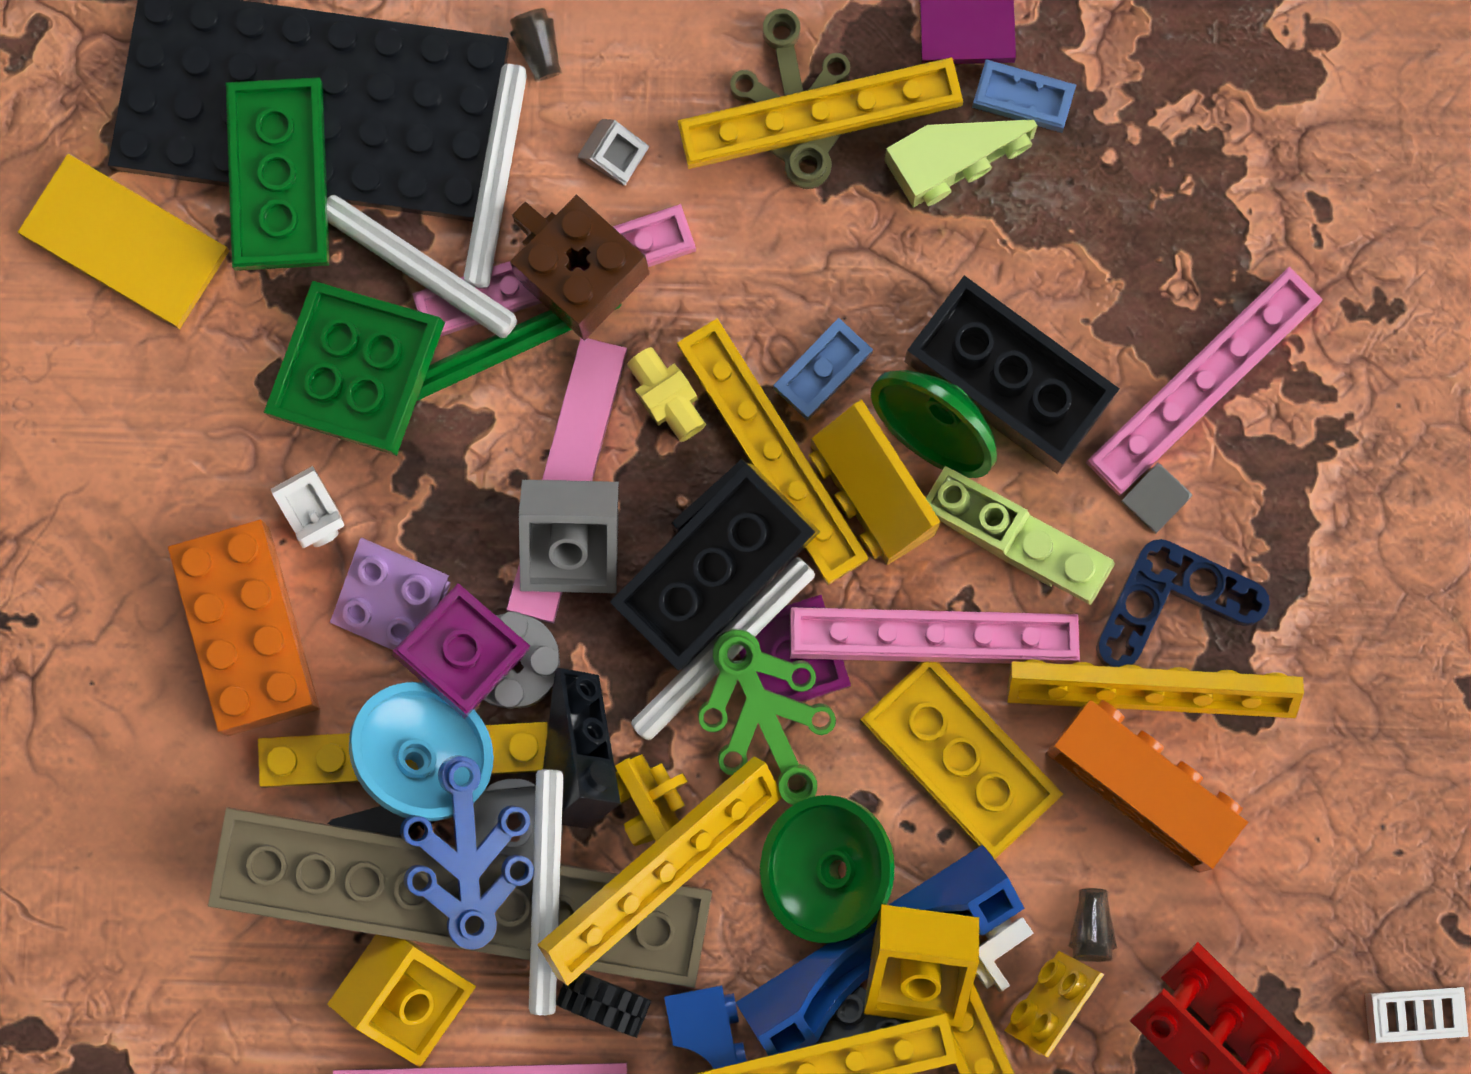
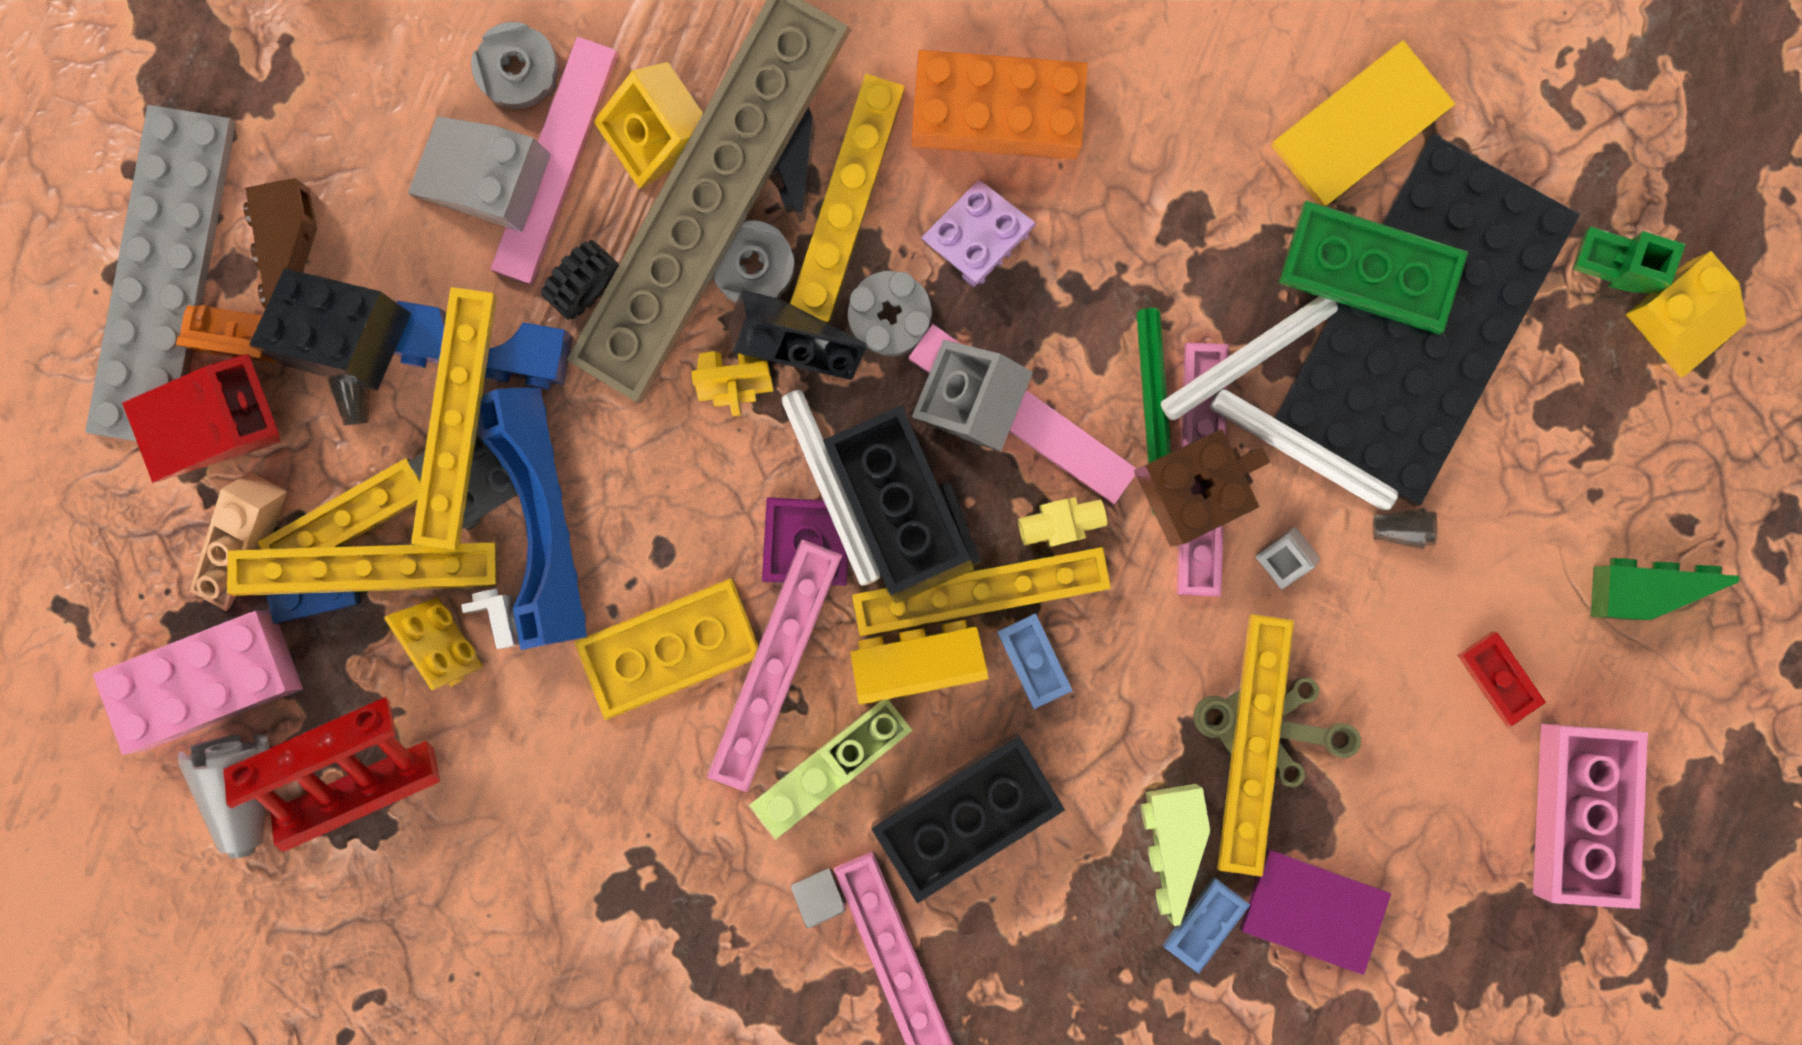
camera: 110 degrees right, 5 degrees up
green plate [264,281,445,456] -> none
white bracket [271,466,344,548] -> none
medium azure dish [349,682,494,821] -> none
magenta tile [392,583,530,719] -> none
plant [400,755,534,950] -> none
white axle [528,769,563,1016] -> none
yellow plate [537,756,782,986] -> none
bright green plant [698,629,836,805] -> none
green dish [760,795,895,943] -> none
yellow slope [864,904,979,1027] -> none
green dish [871,370,997,478] -> none
yellow plate [1007,659,1304,718] -> none
orange brick [1045,700,1249,873] -> none
clear smoke cone [1068,888,1117,962] -> none
dark blue beam [1096,539,1270,667] -> none
white slope [1365,987,1469,1043] -> none

